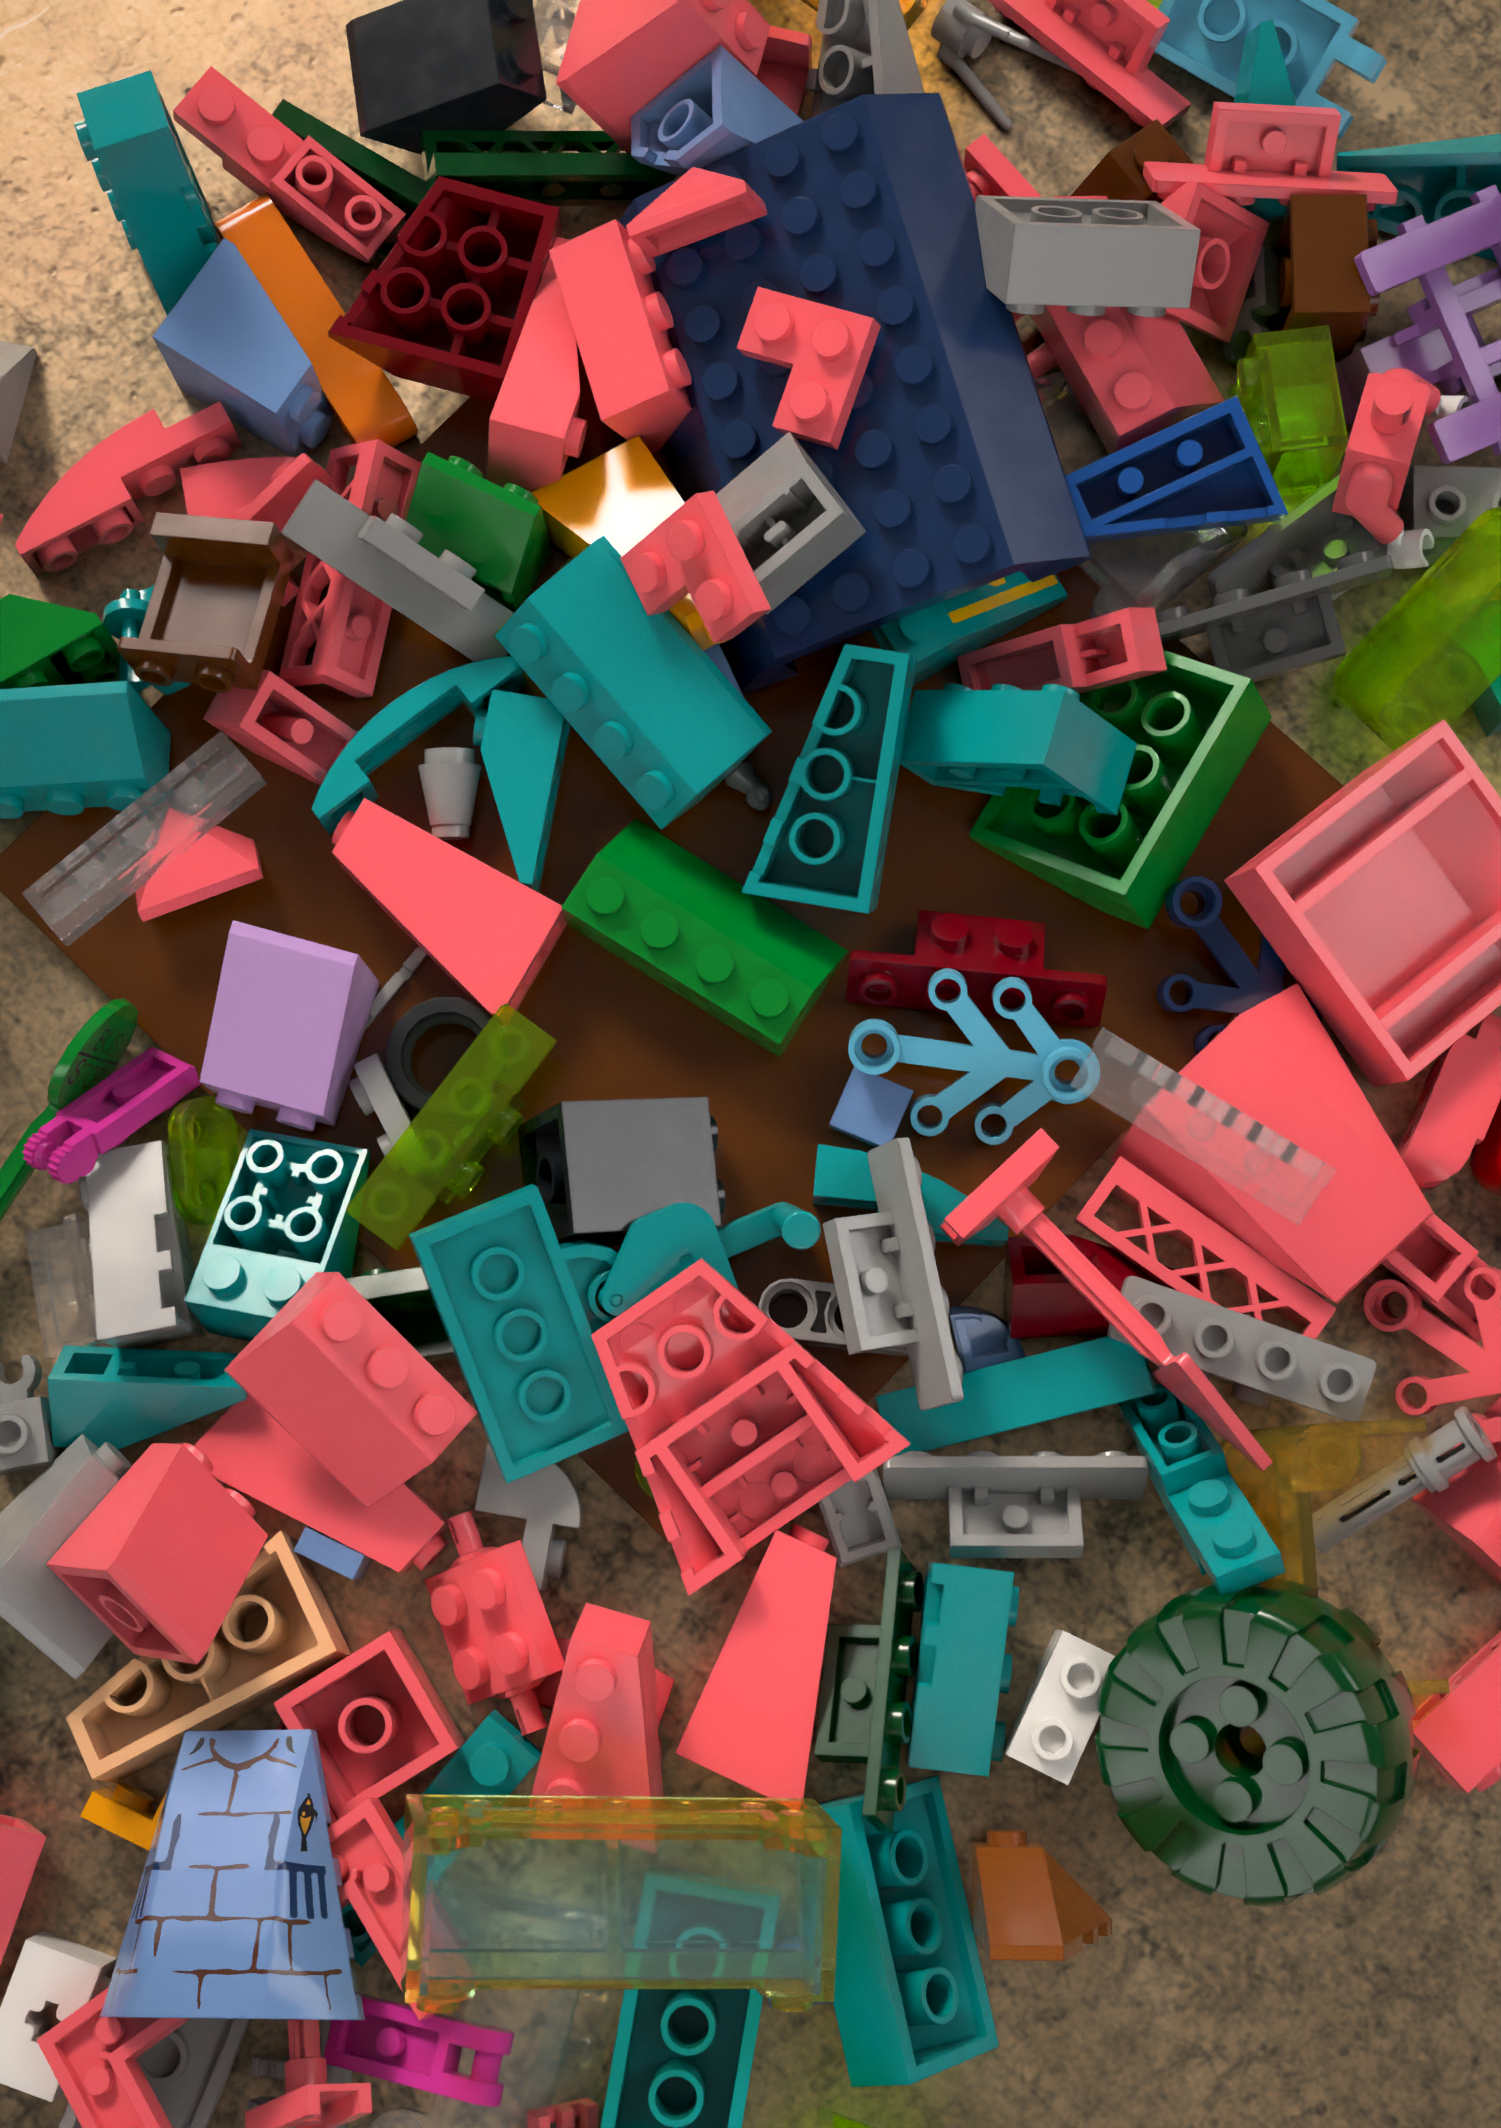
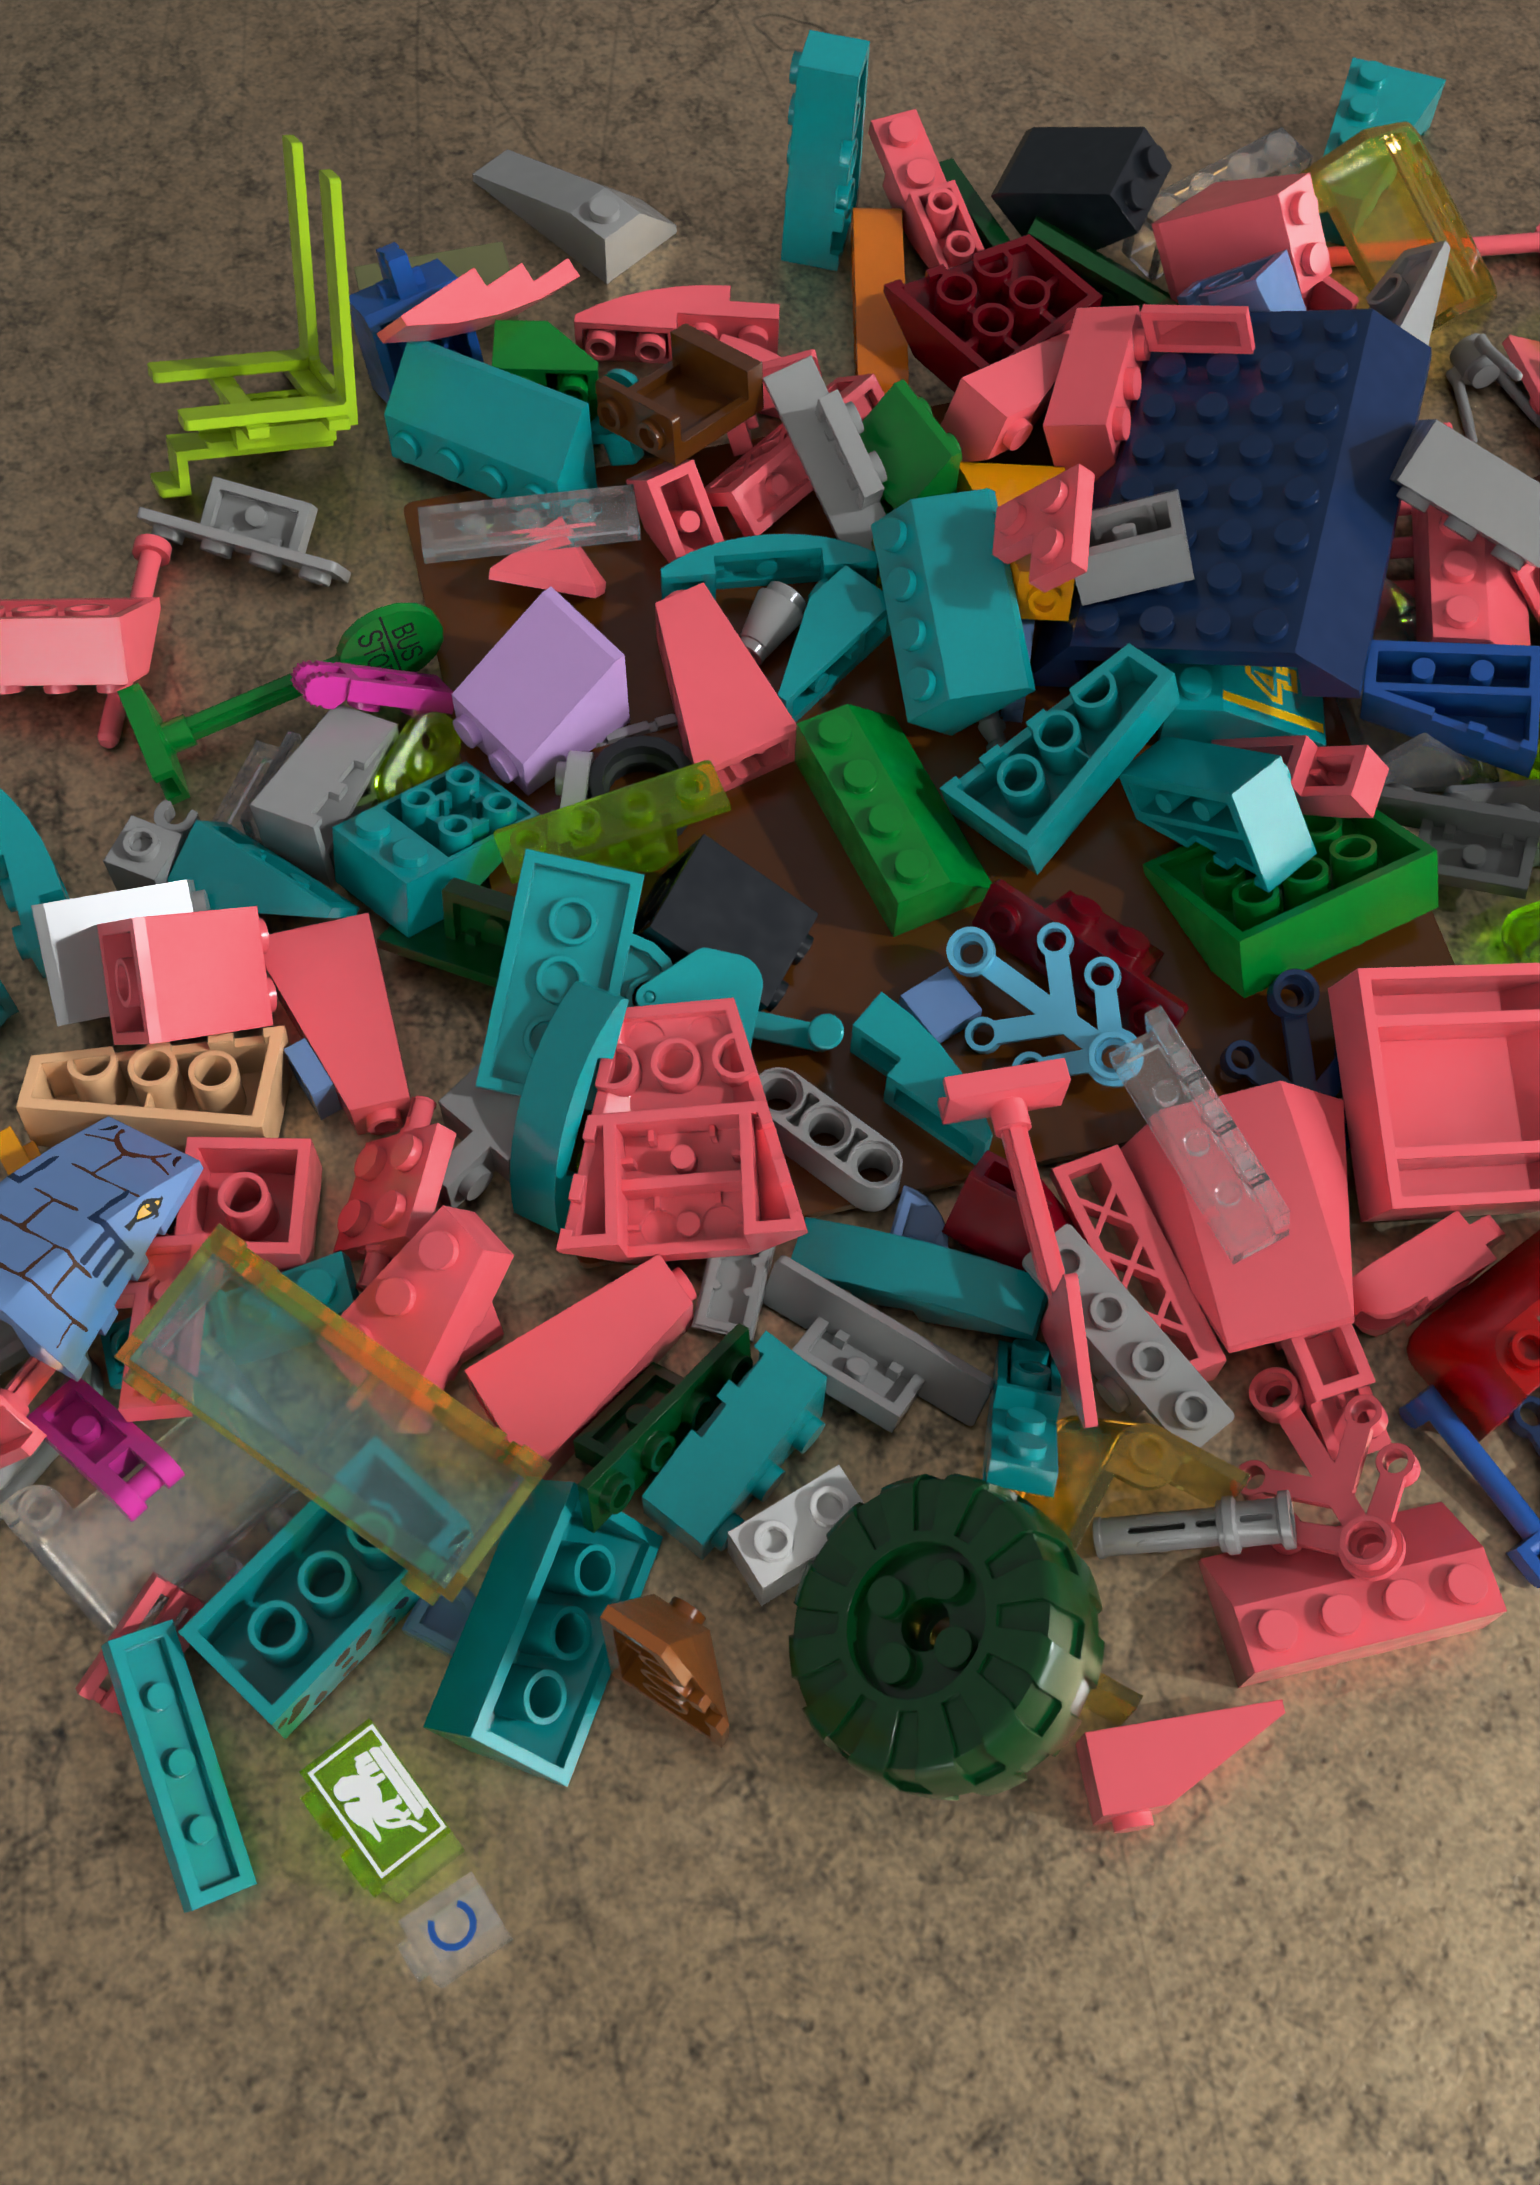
camera: 25 degrees right, 15 degrees down
medium blue slope [152,238,332,457] -> none
coral slope [224,1272,478,1508] -> none
coral plate [737,287,881,450] -> none
light grey bracket [822,1137,964,1411] -> none
none -> teal slope [510,981,629,1234]

